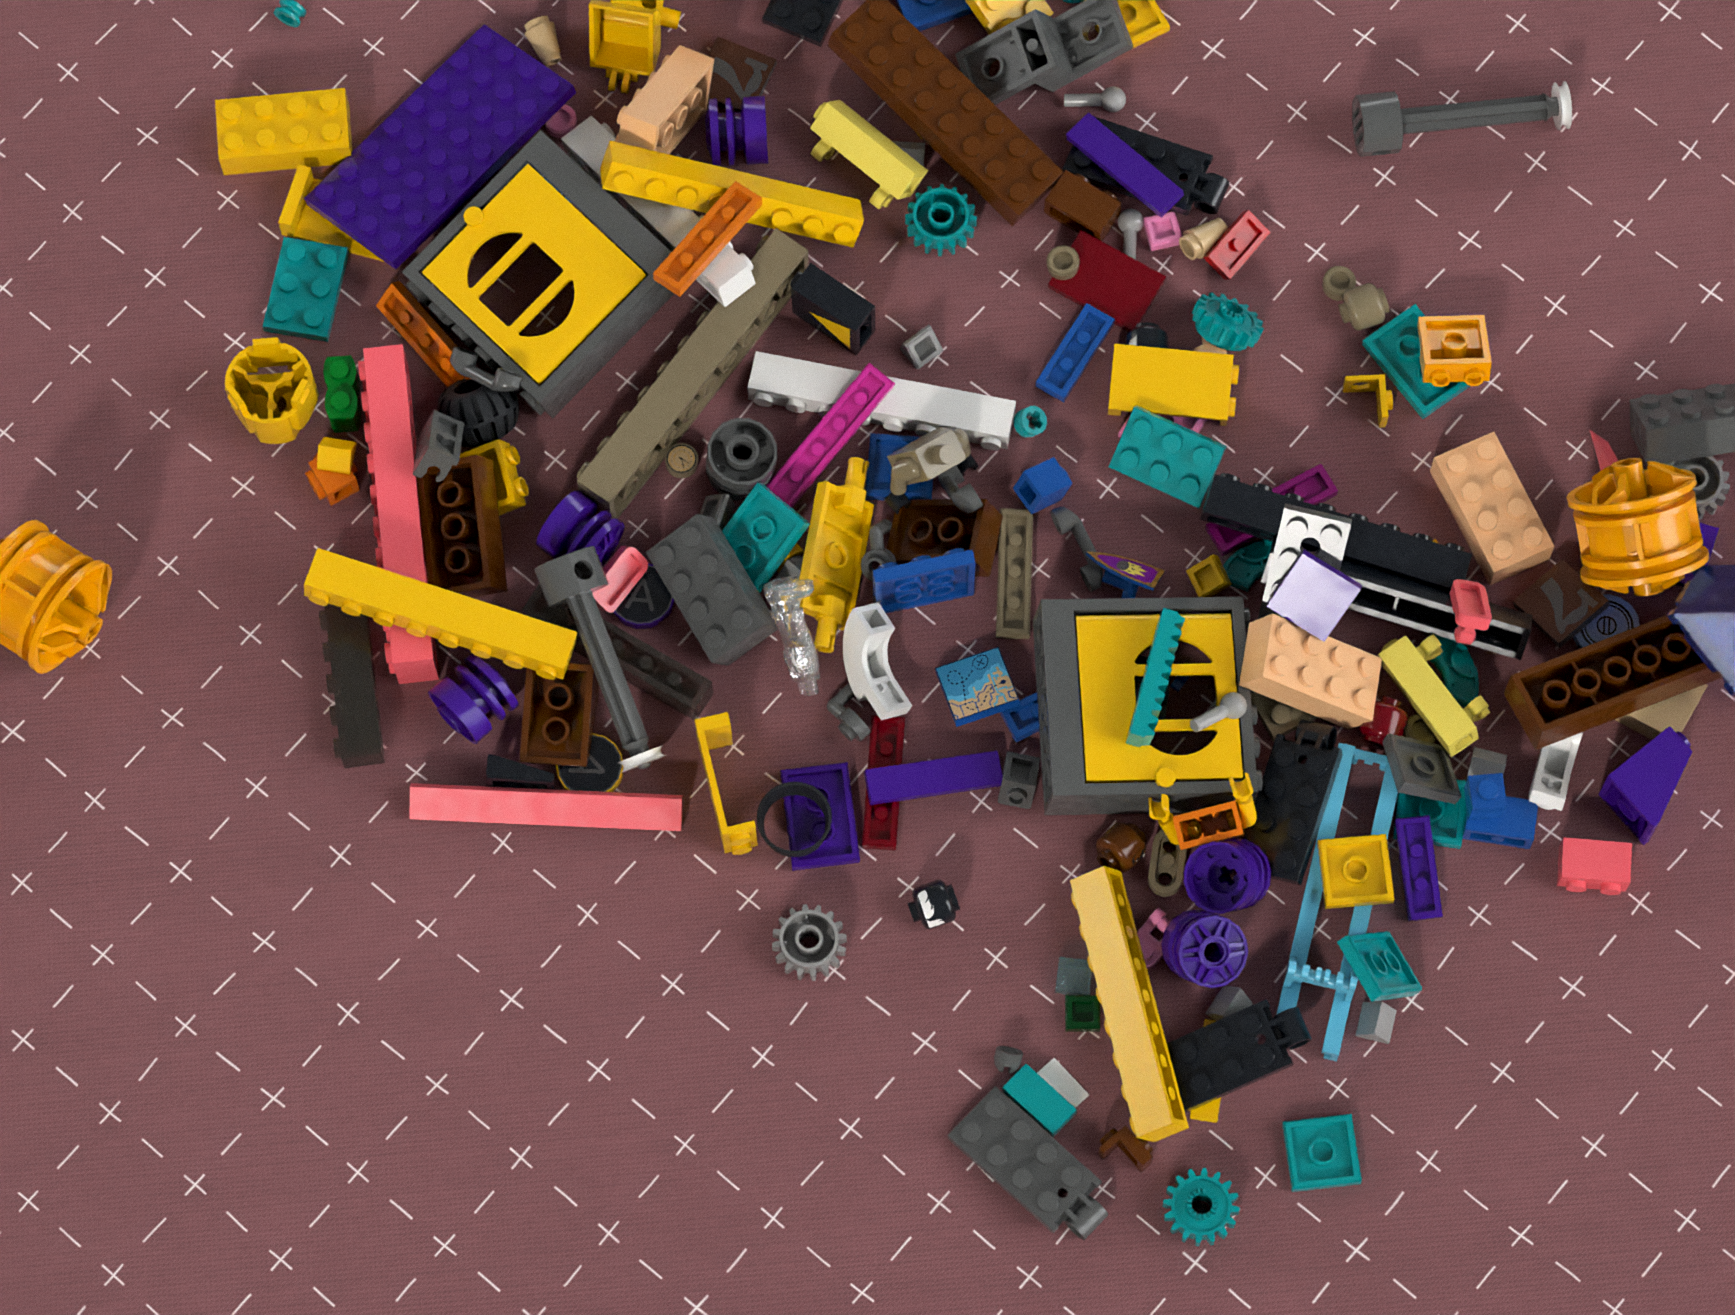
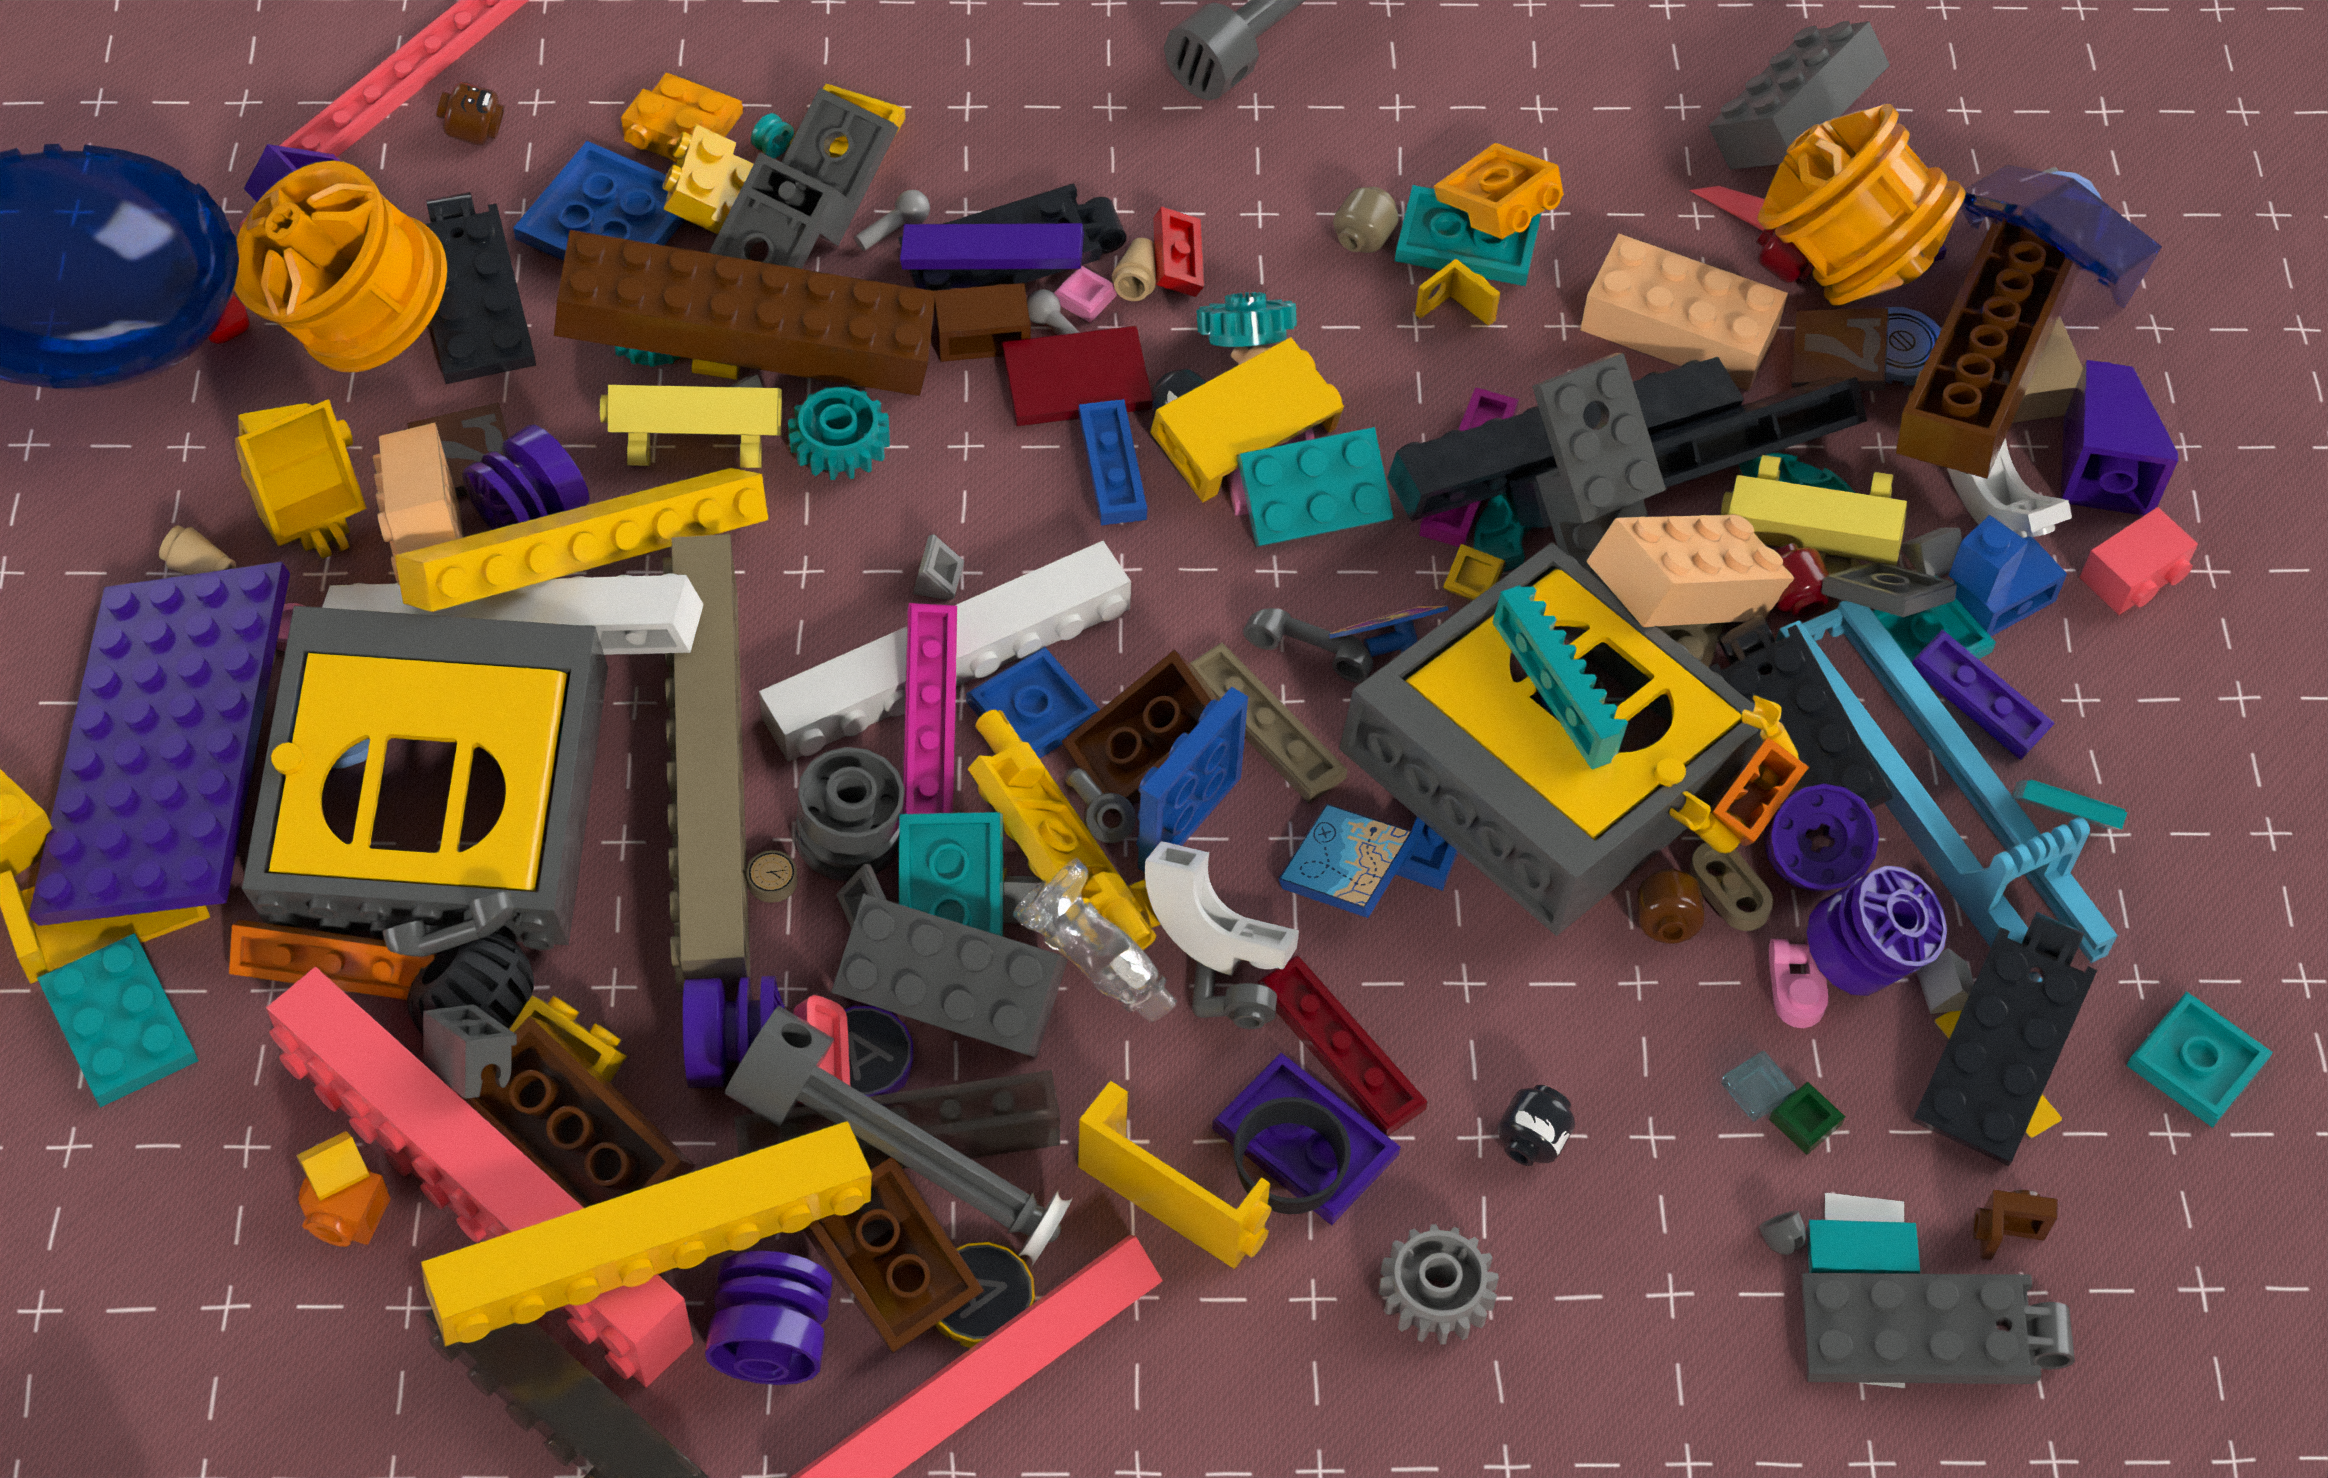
camera: 45 degrees left, 15 degrees down
yellow piece [225,337,319,444] -> none
green brick [323,355,362,433] -> none
black slope [486,754,555,790] -> none
orange plate [653,181,762,297] -> none
black brick [790,263,876,355] -> none
dark purple tile [864,750,1002,805] -> none
dark tan torso [885,427,978,515] -> none
dark grey bar [938,465,983,514] -> none
dark grey bracket [998,751,1040,809] -> none
teal bush [1013,406,1047,438] -> none
blue brick [1013,457,1073,514] -> none
dark tan tile [1047,245,1080,280] -> none
yellow brick [1070,866,1189,1142] -> none
teal gear [1162,1168,1240,1247] -> none
light grey bar [1190,692,1247,733] -> none
tile [1266,549,1362,642] -> none
yellow tile [1317,834,1395,909] -> none
dark tan tile [1322,266,1356,301] -> none
light grey slope [1355,1001,1397,1044] -> none
coral piece [1449,579,1492,645] -> none

